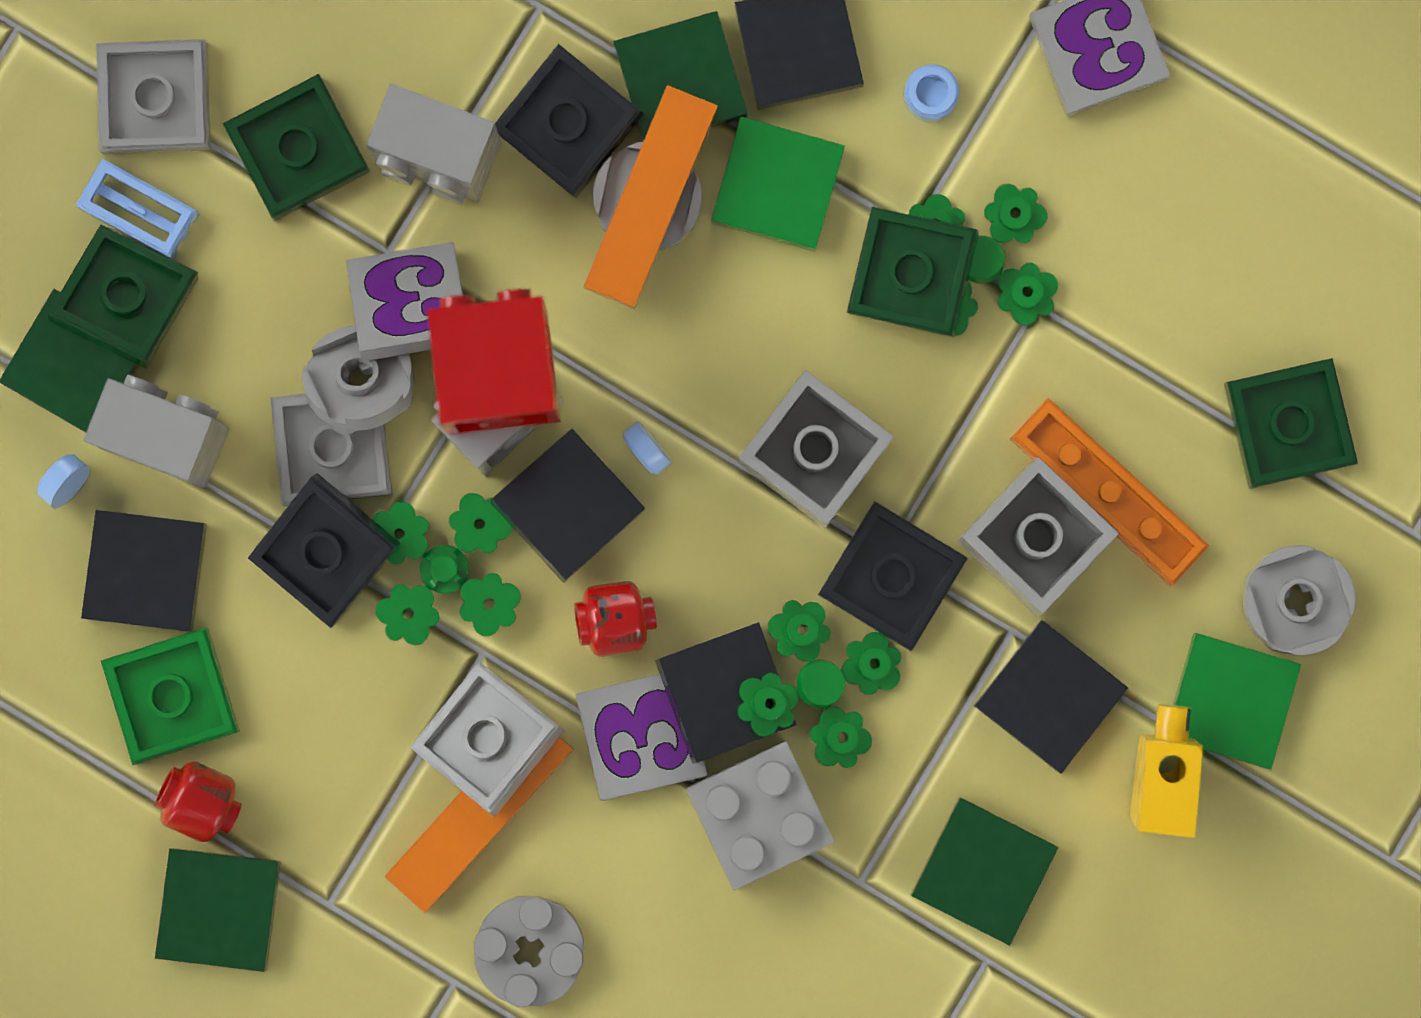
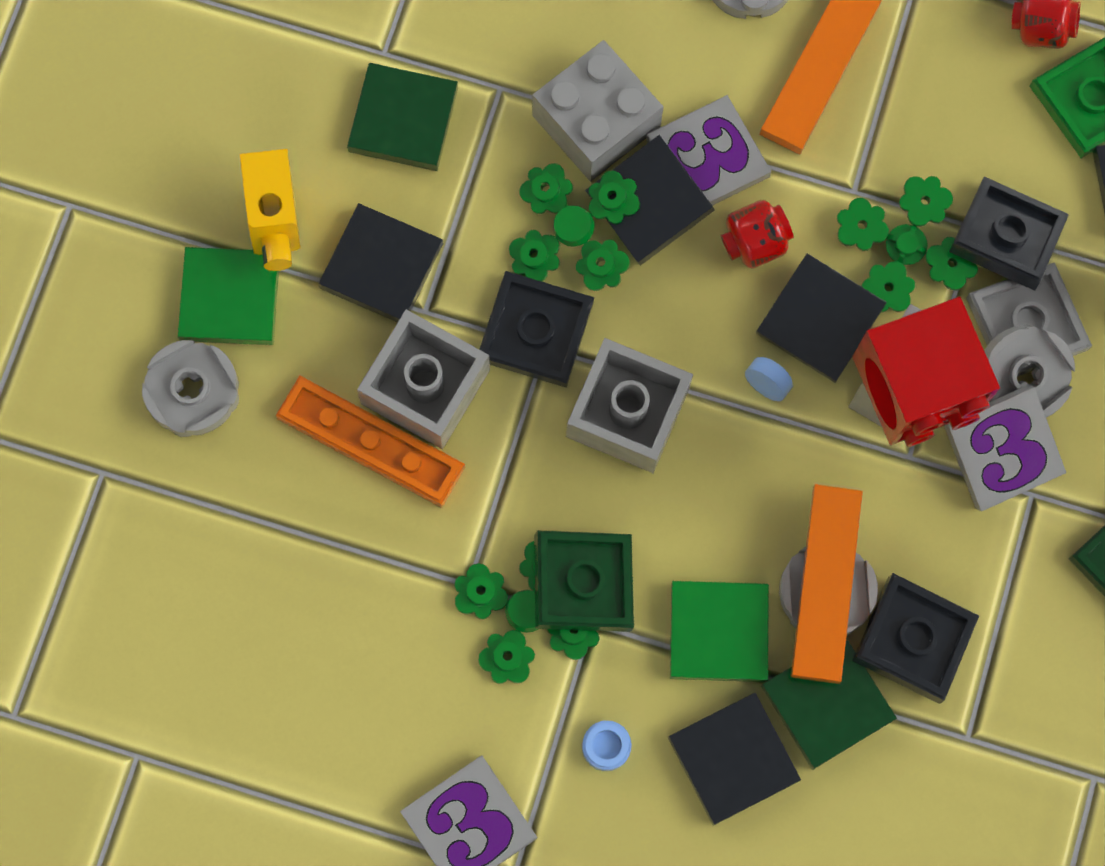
camera: 165 degrees right, 10 degrees down
light grey brick [366,83,501,205] -> none
light grey tile [410,662,564,817] -> none
dark green tile [1224,358,1358,489] -> none

